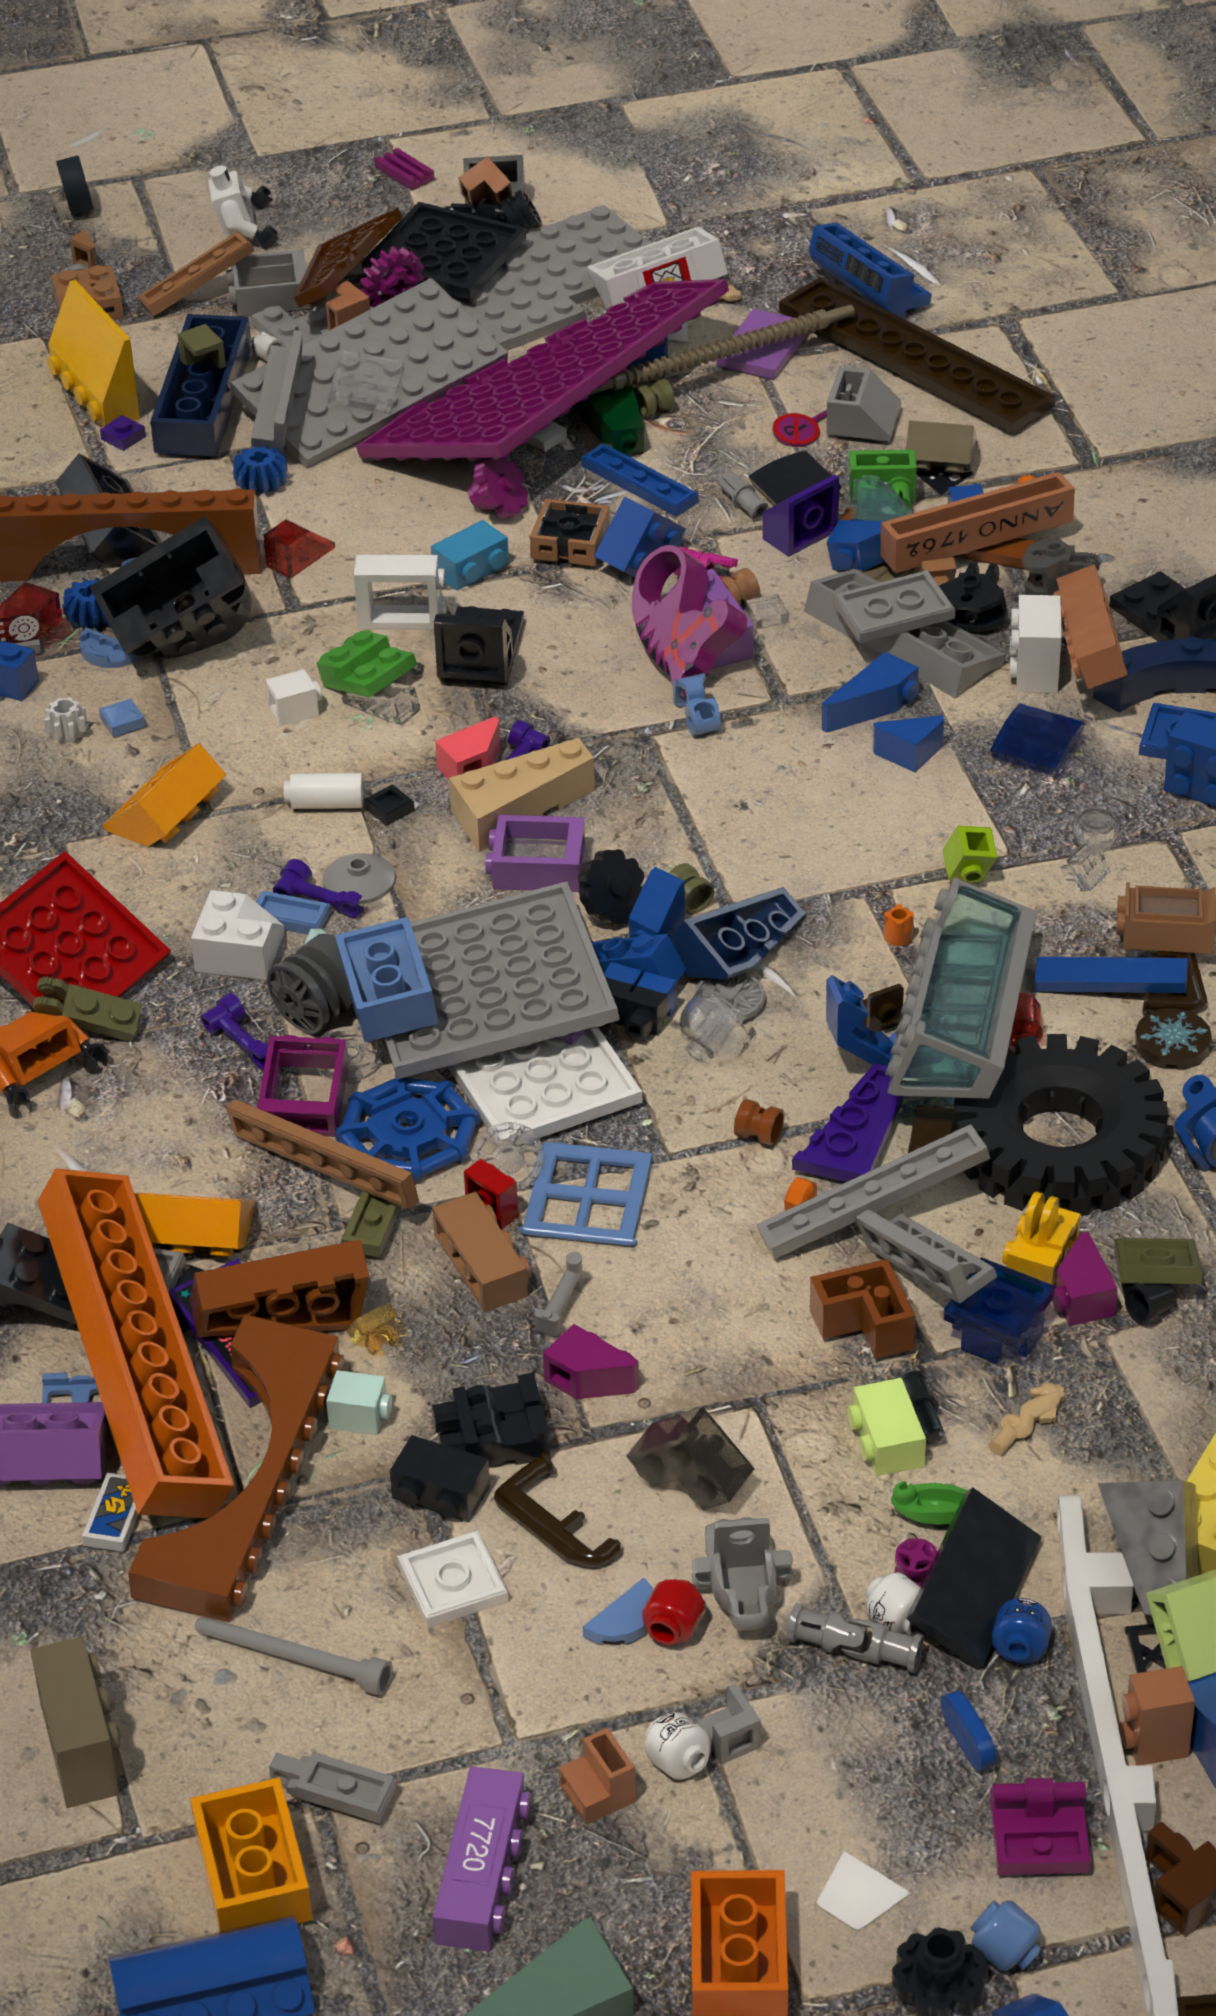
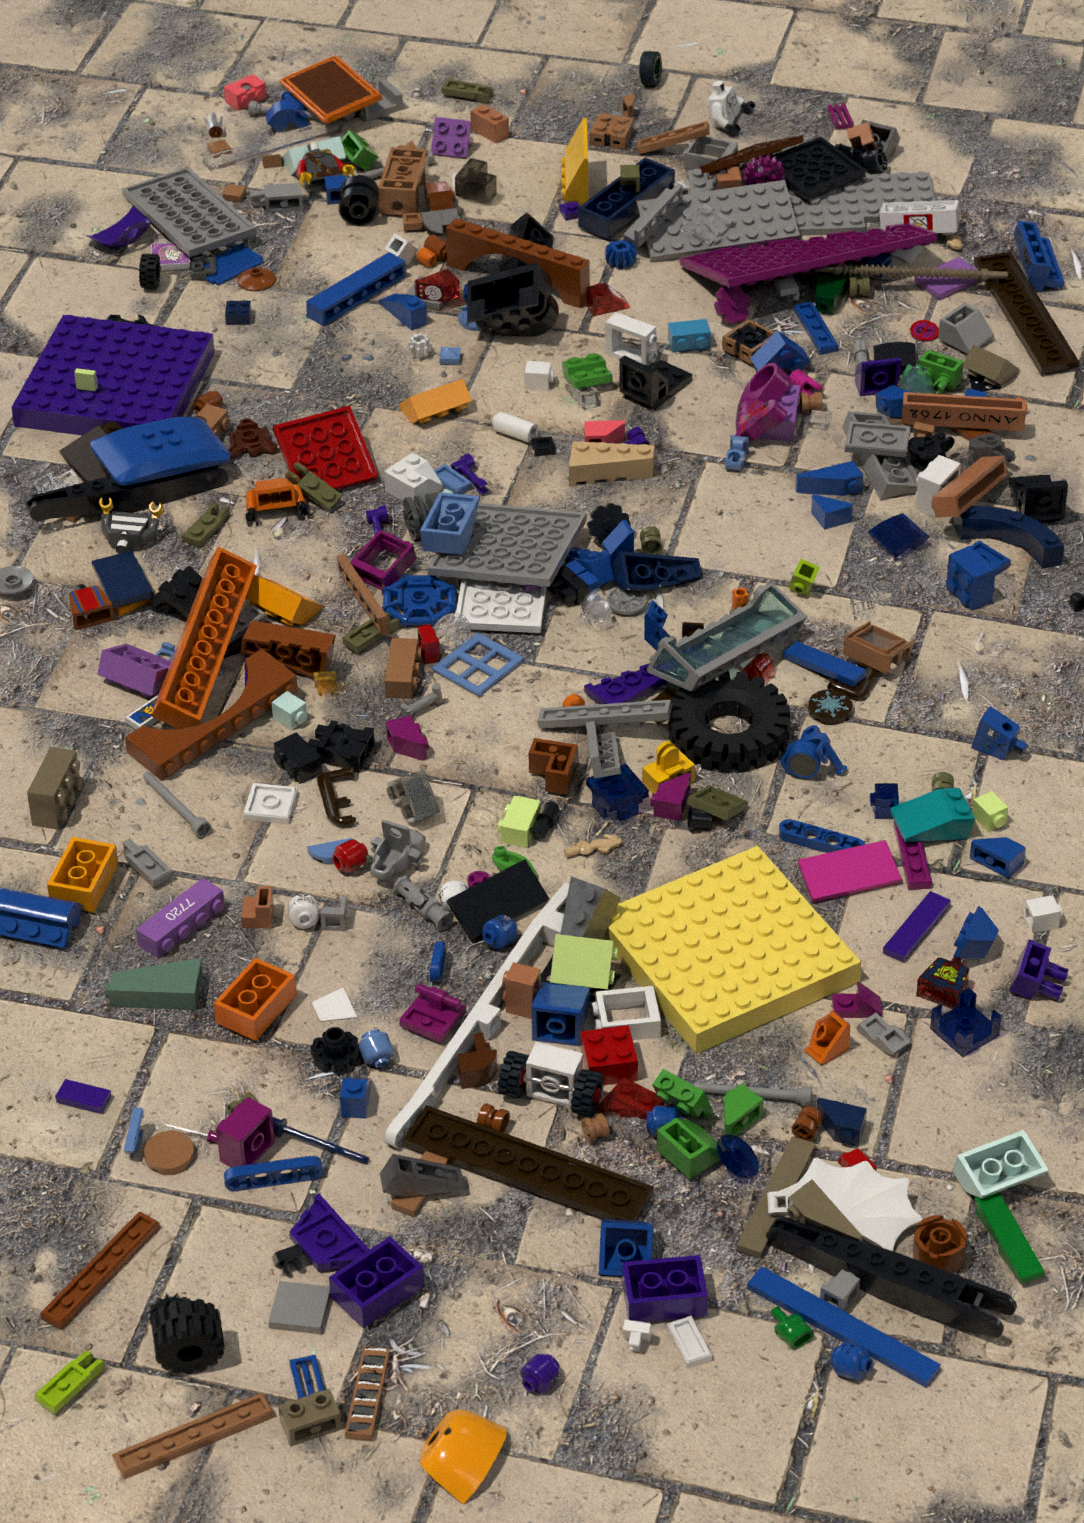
camera: 30 degrees right, 0 degrees up
light grey dish [323,853,395,904] -> none
medium lavender window [485,815,586,892] -> none
dark orange wheel [734,1098,785,1146] -> none

